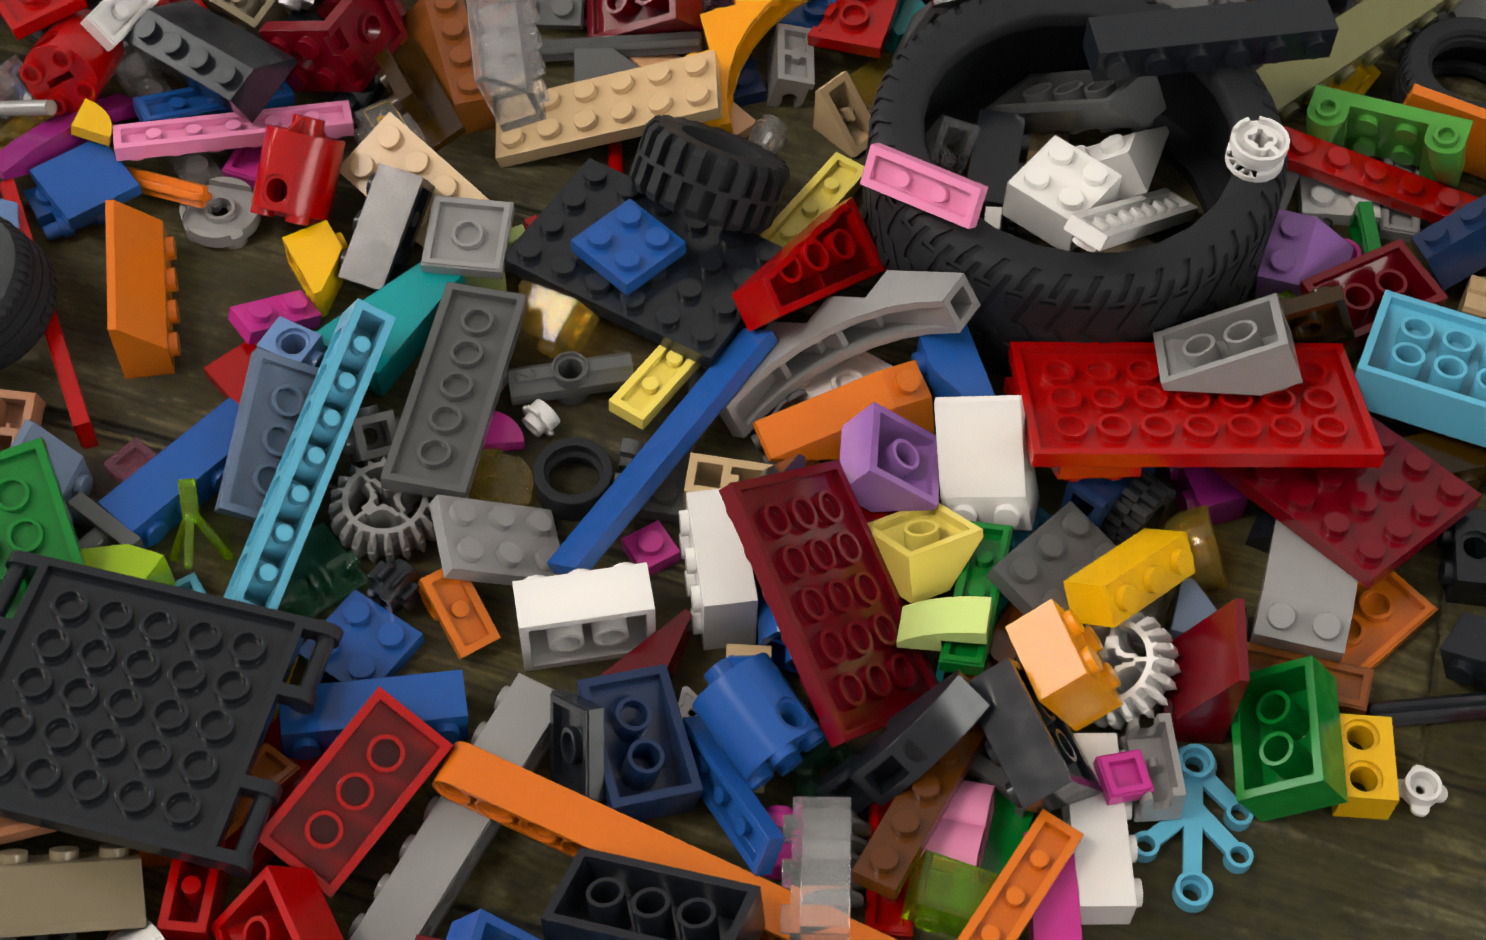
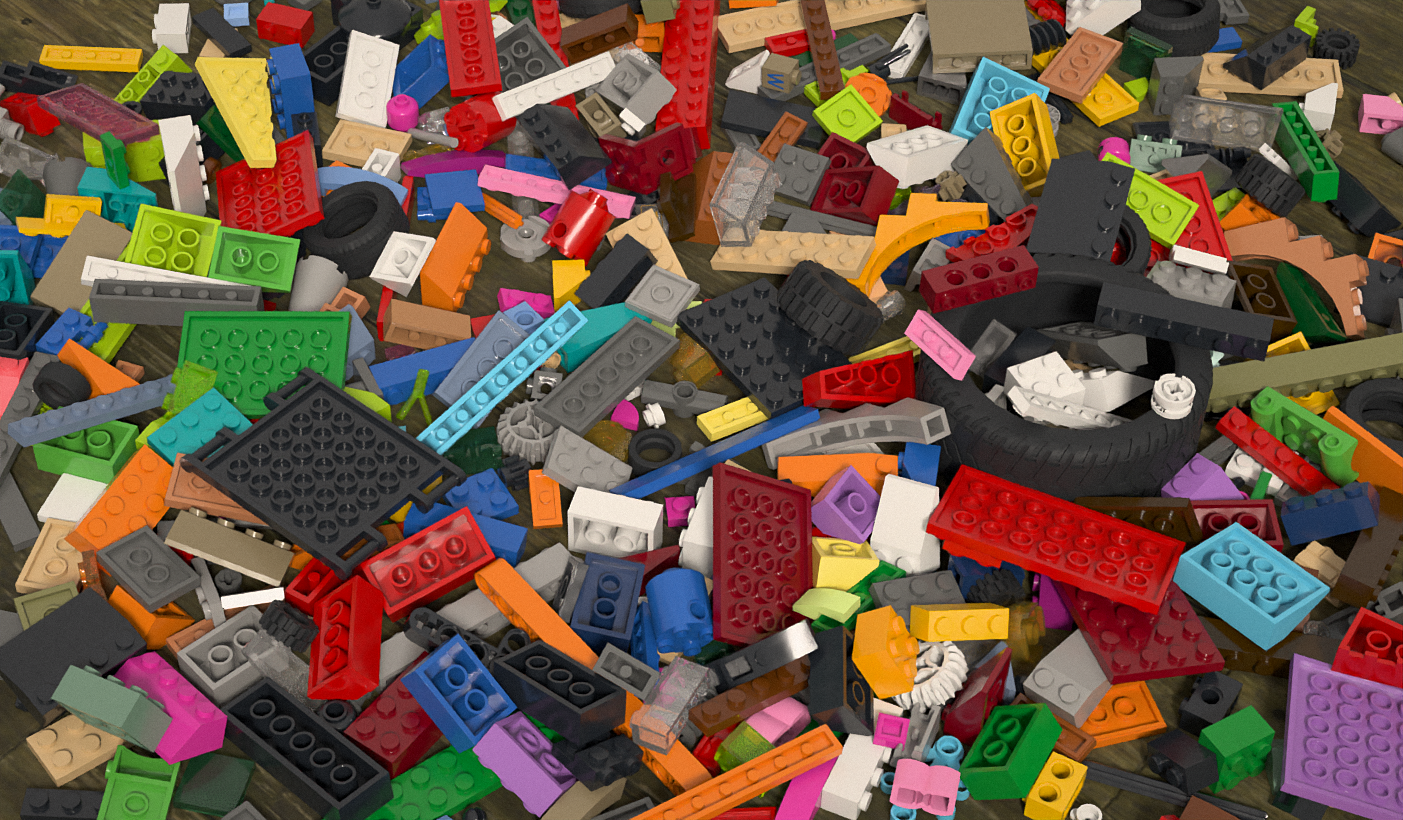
camera: 25 degrees right, 10 degrees down
yellow tile [71,99,112,146] -> none
blue plate [570,199,686,296] -> none
light grey slope [1153,293,1303,396] -> none
none -> white slope [369,231,436,297]
none -> medium nougat brick [383,299,471,350]
none -> black beam [403,608,531,676]
none -> dark grey slope [592,643,661,701]
none -> bright pink brick [890,759,961,816]
none -> dark red brick [919,245,1039,314]

